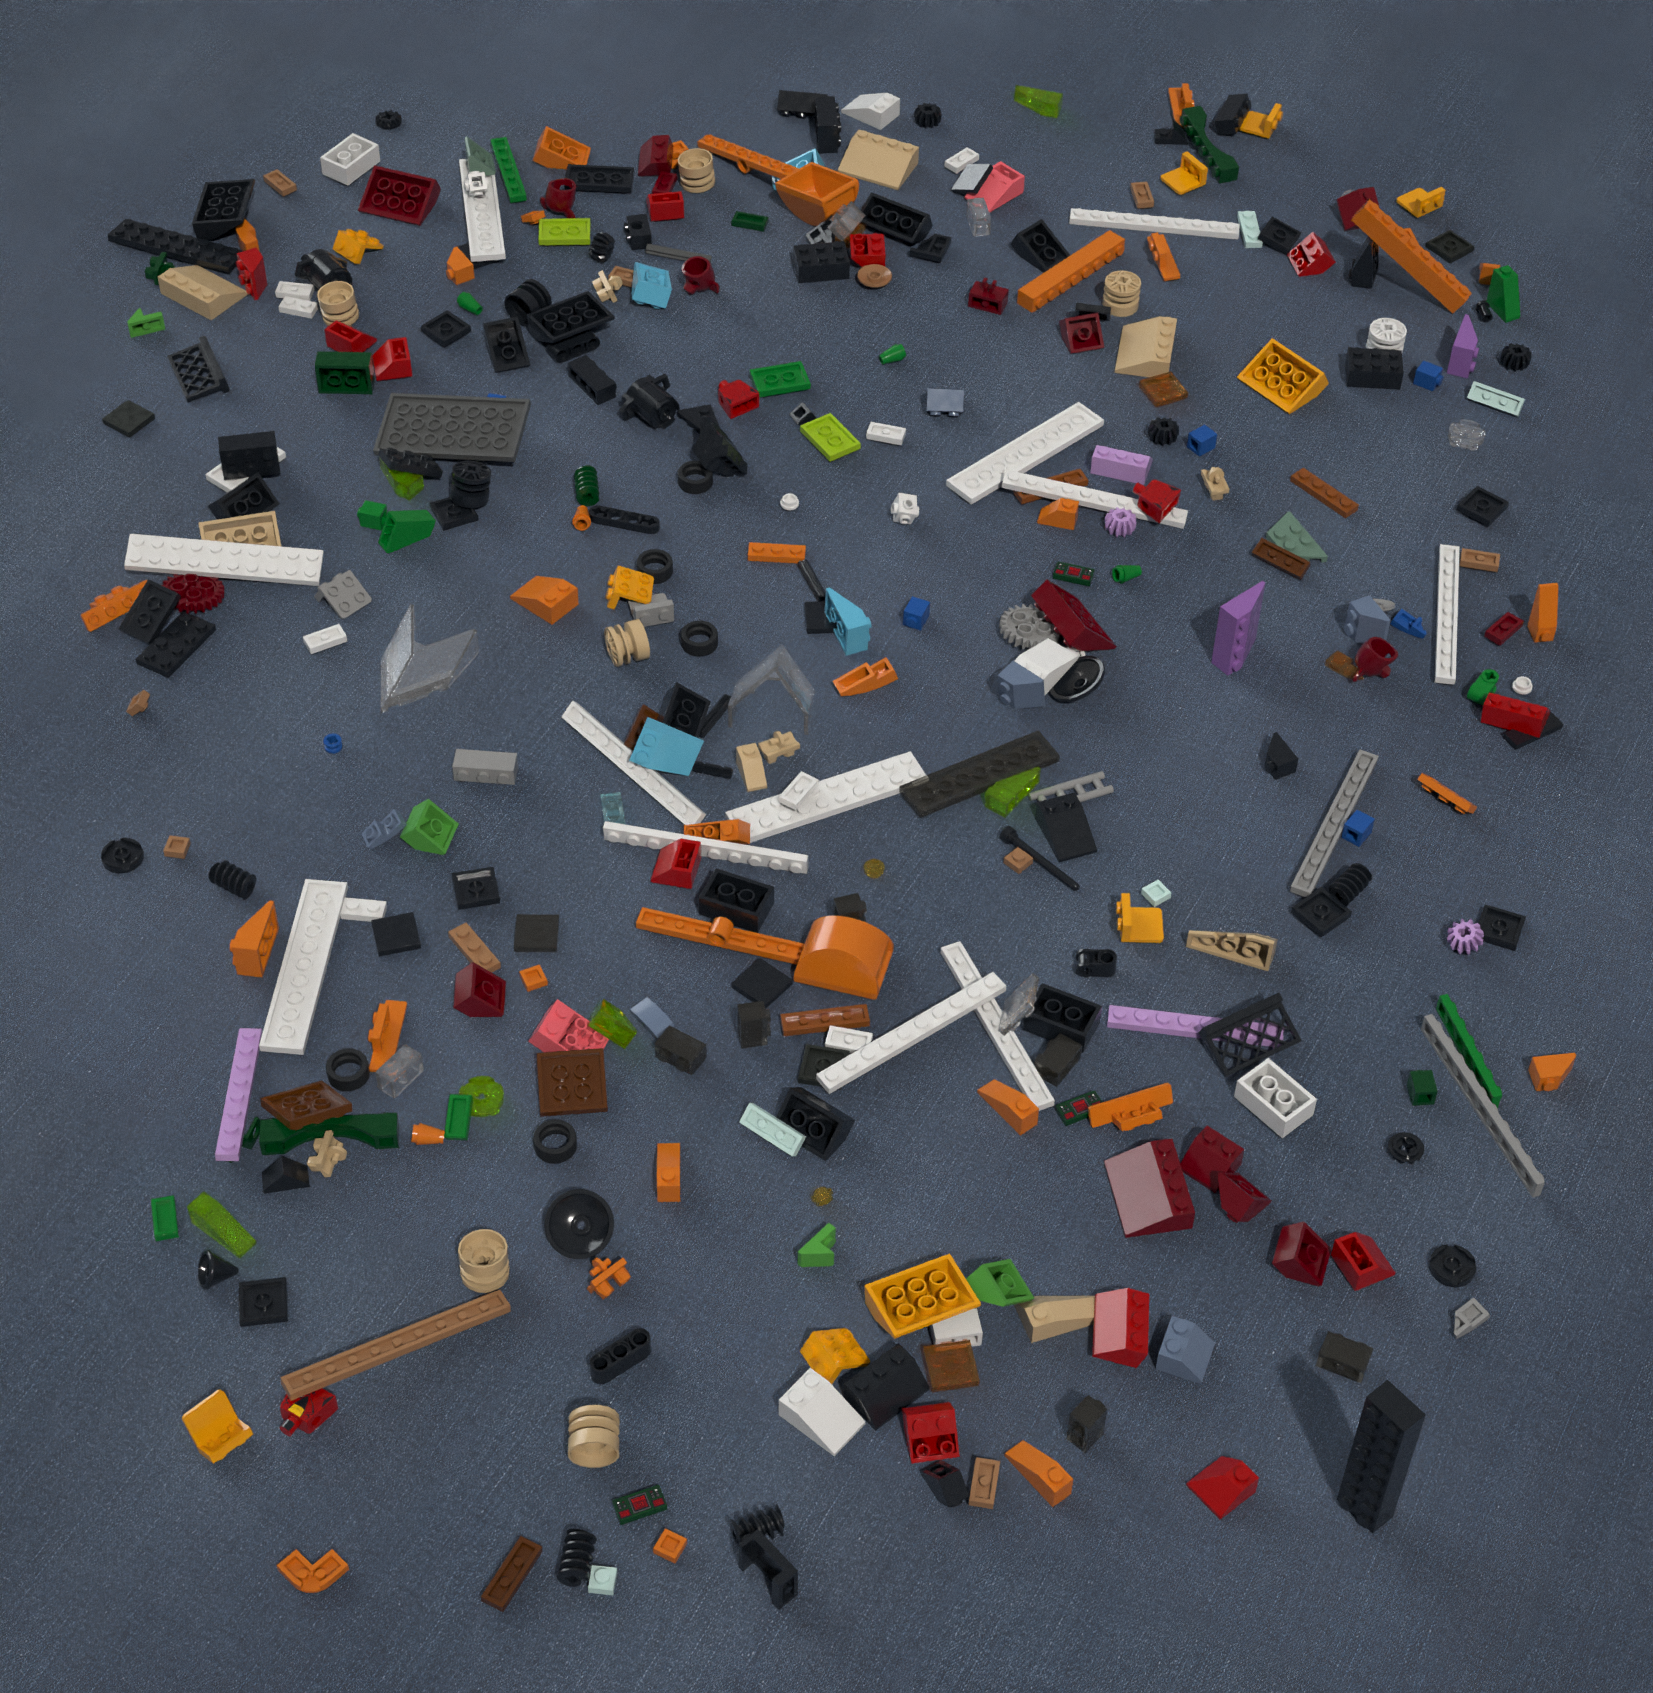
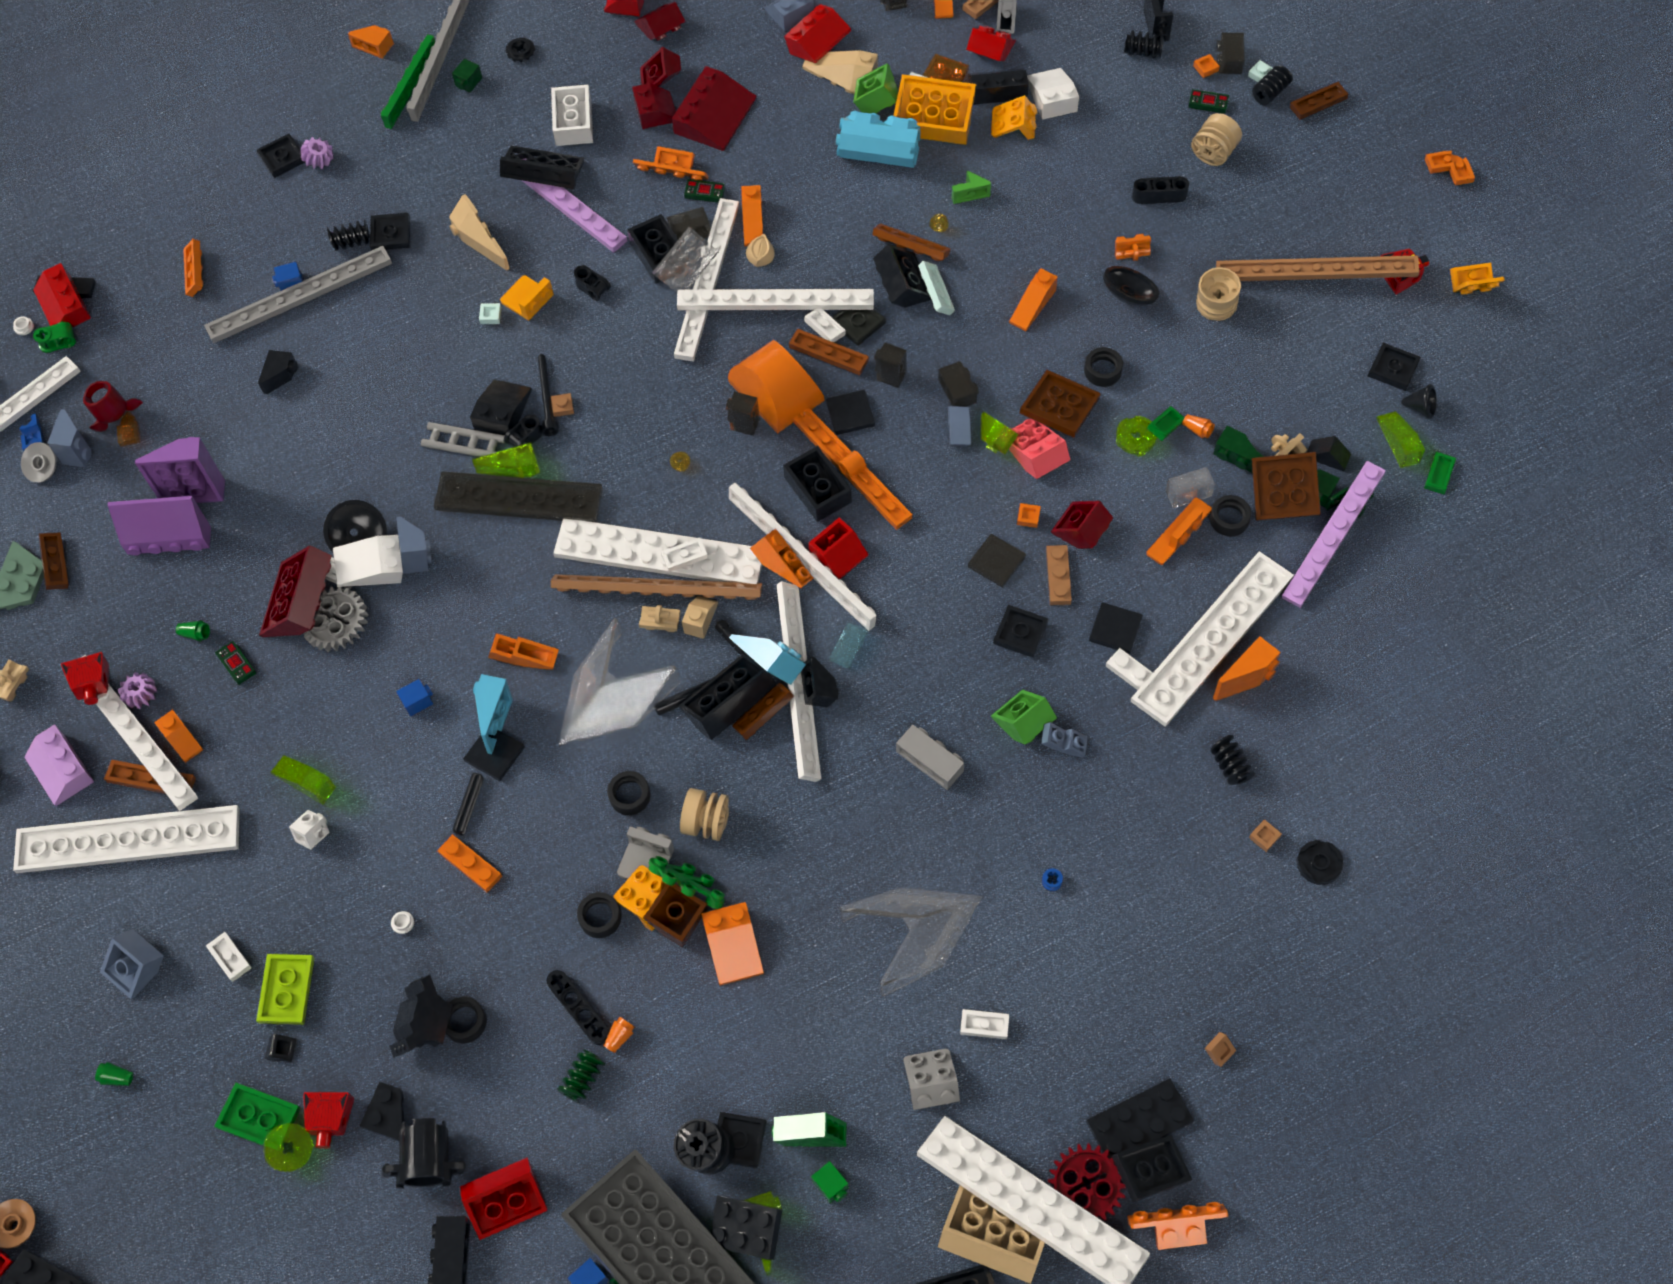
camera: 140 degrees left, 15 degrees up
none -> medium lavender slope [108,496,211,555]
none -> clear neon green plate [263,1123,313,1172]
none -> clear neon green slope [270,755,336,805]
none -> red slope [460,1157,548,1240]
none -> black piece [504,414,543,454]
none -> medium nougat plate [551,574,762,600]
none -> reddish brown slope [643,884,708,948]
none -> green plant [648,856,725,909]
none -> tan hat [746,234,775,267]
none -> black slope [801,657,839,708]
none -> medium azure brick [836,110,921,168]
none -> dark orange plate [872,223,951,261]
none -> clear smoke brick [1216,32,1245,74]

